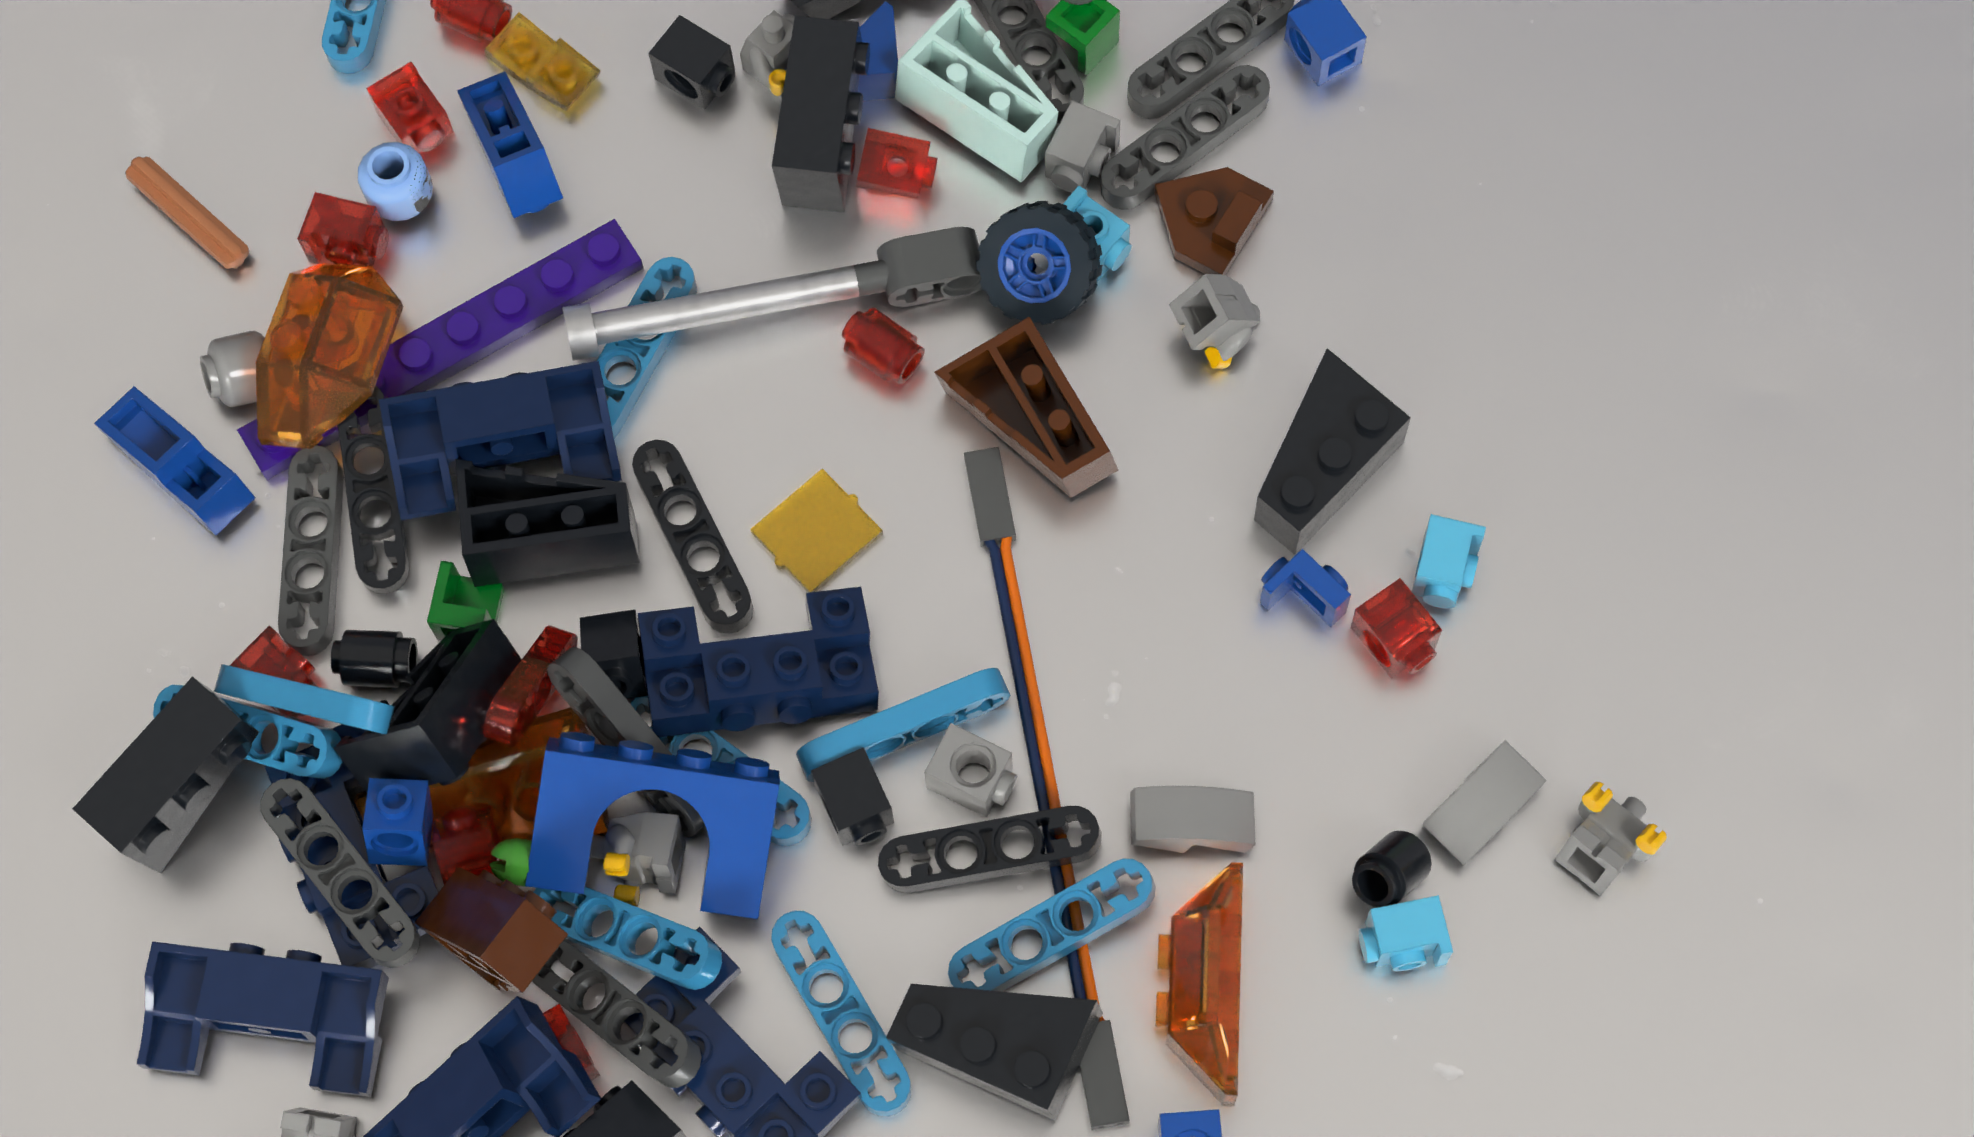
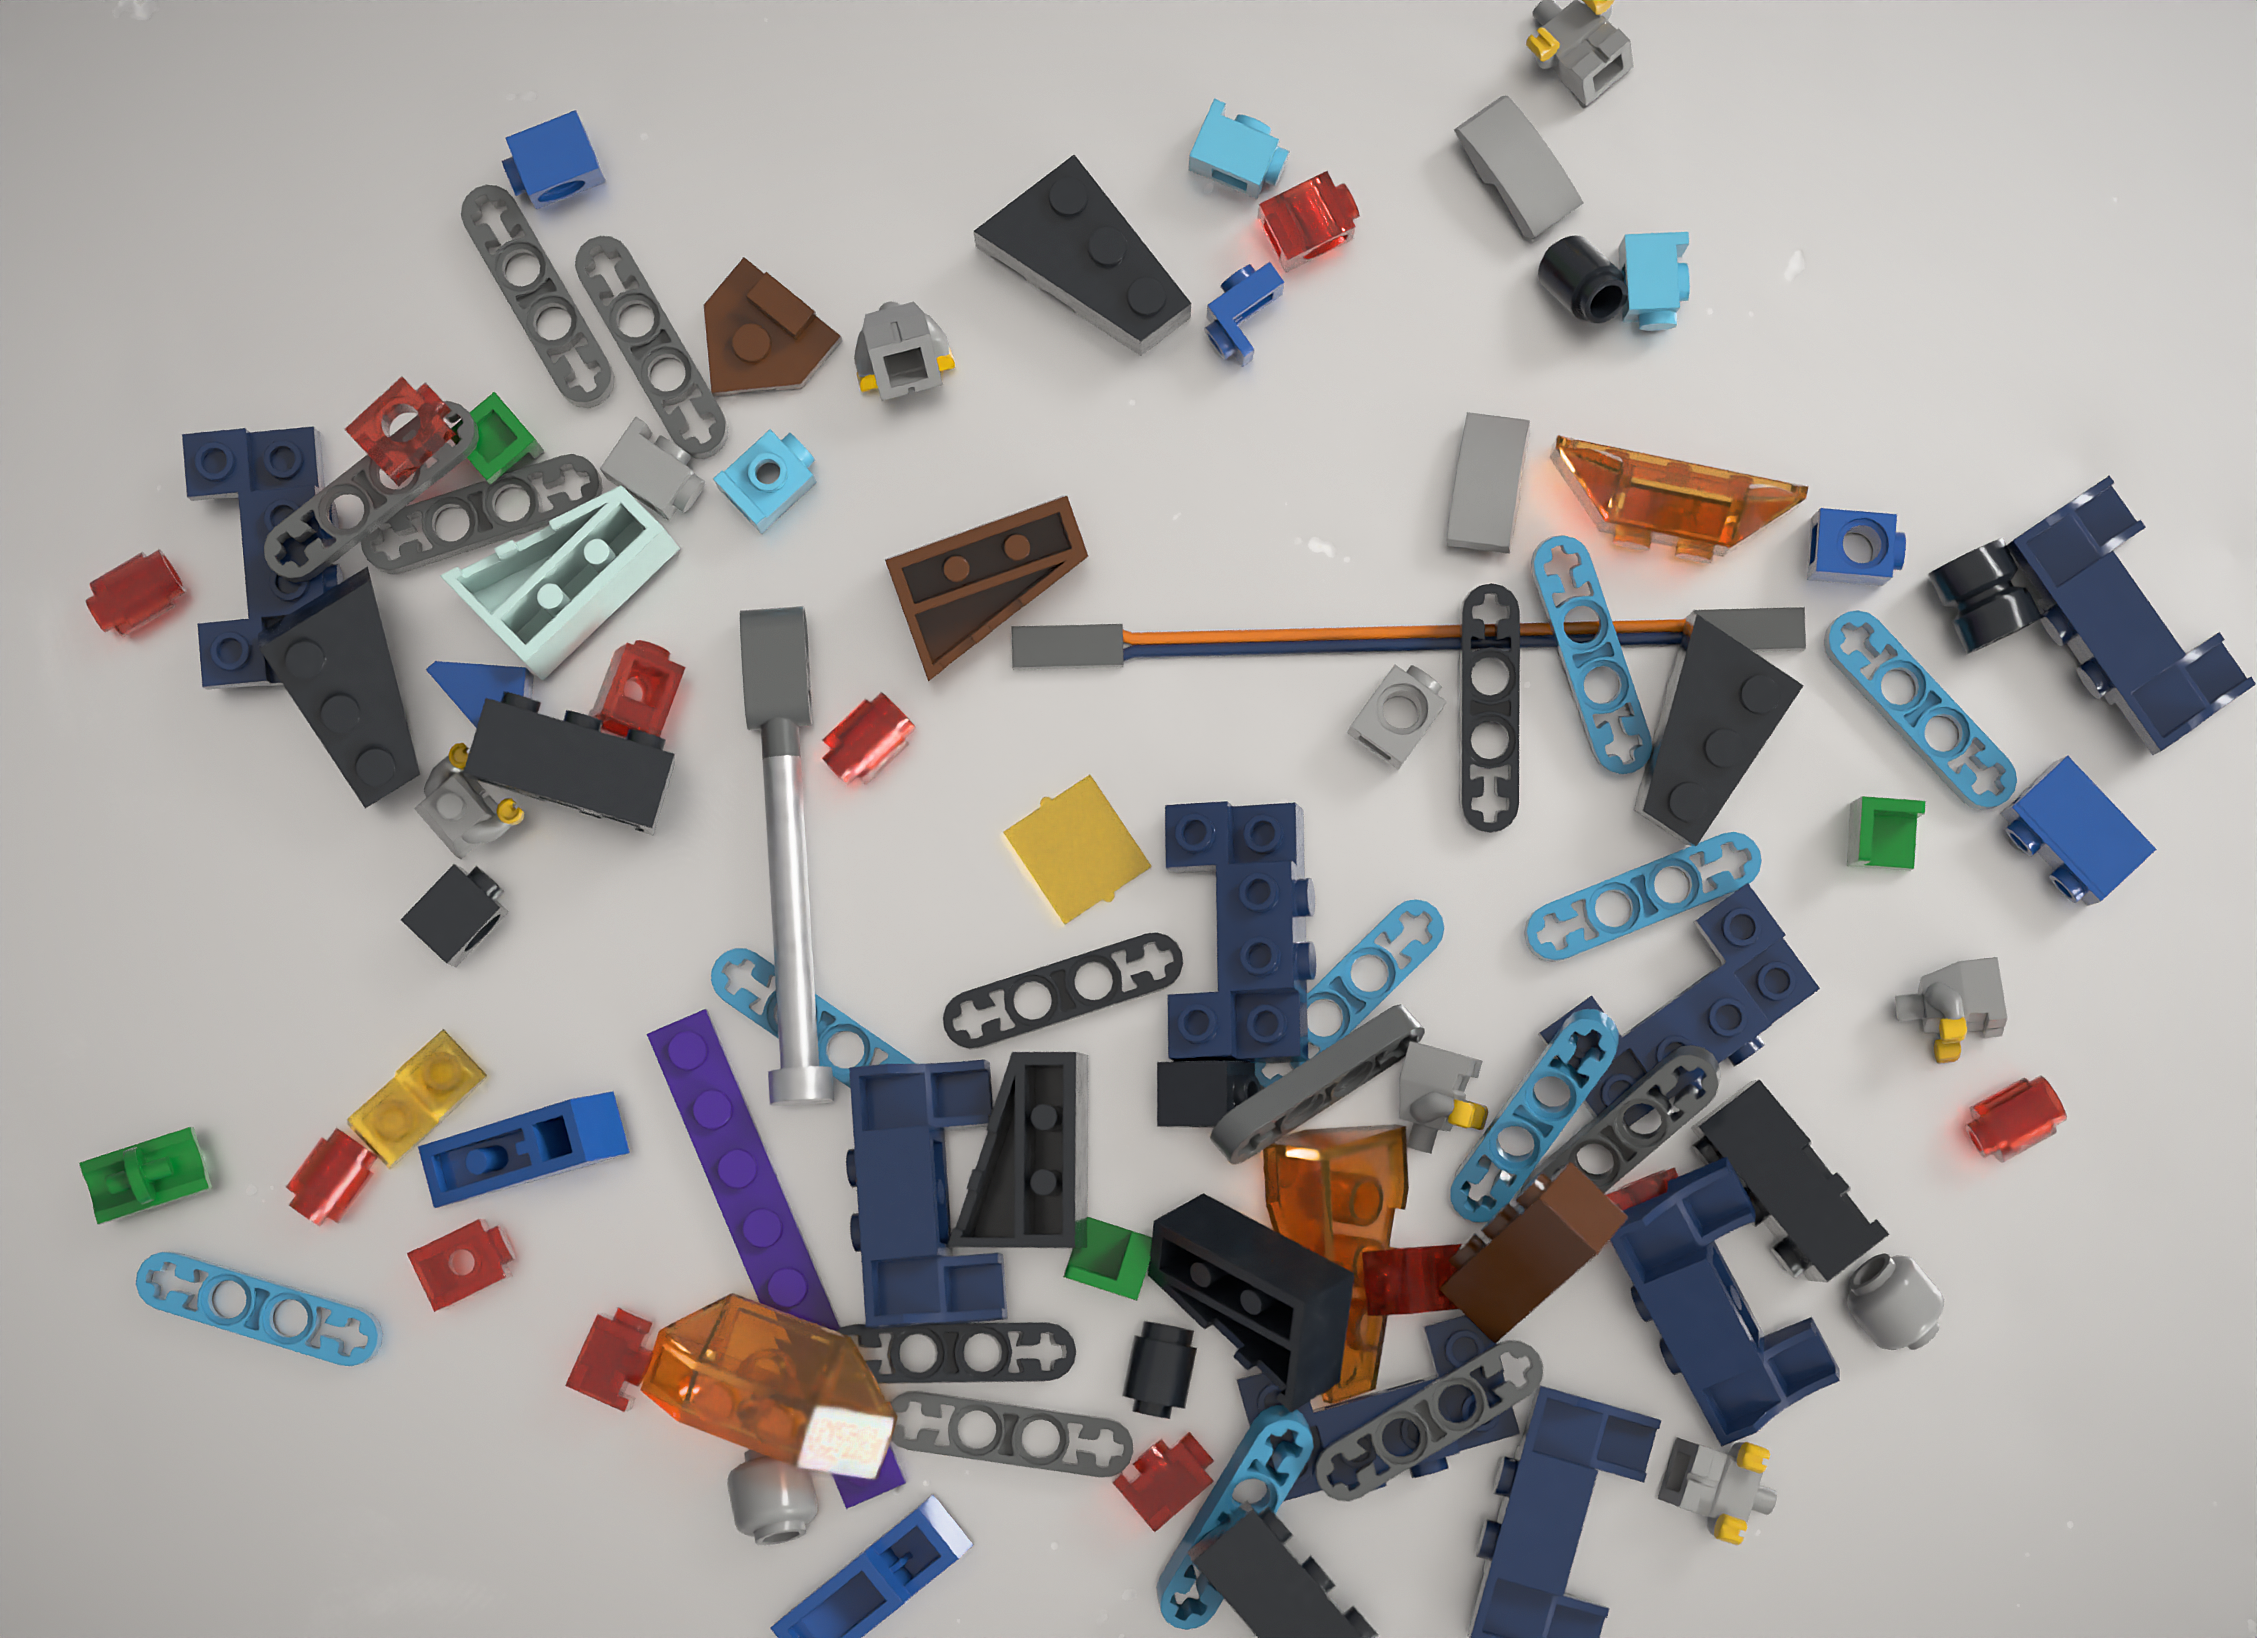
camera: 85 degrees left, 15 degrees up
nougat axle [125,156,249,269] -> none
dark azure beam [214,664,395,735] -> none
light blue head [358,142,432,221] -> none
blue brick [362,778,434,866] -> none
clear red beam [483,625,578,747] -> none
bright green hinge [490,838,532,887] -> none
blue arch [525,732,780,919] -> none
dark azure beam [796,668,1011,782] -> none
black brick [811,747,894,846] -> none
black wheel [976,201,1103,325] -> none

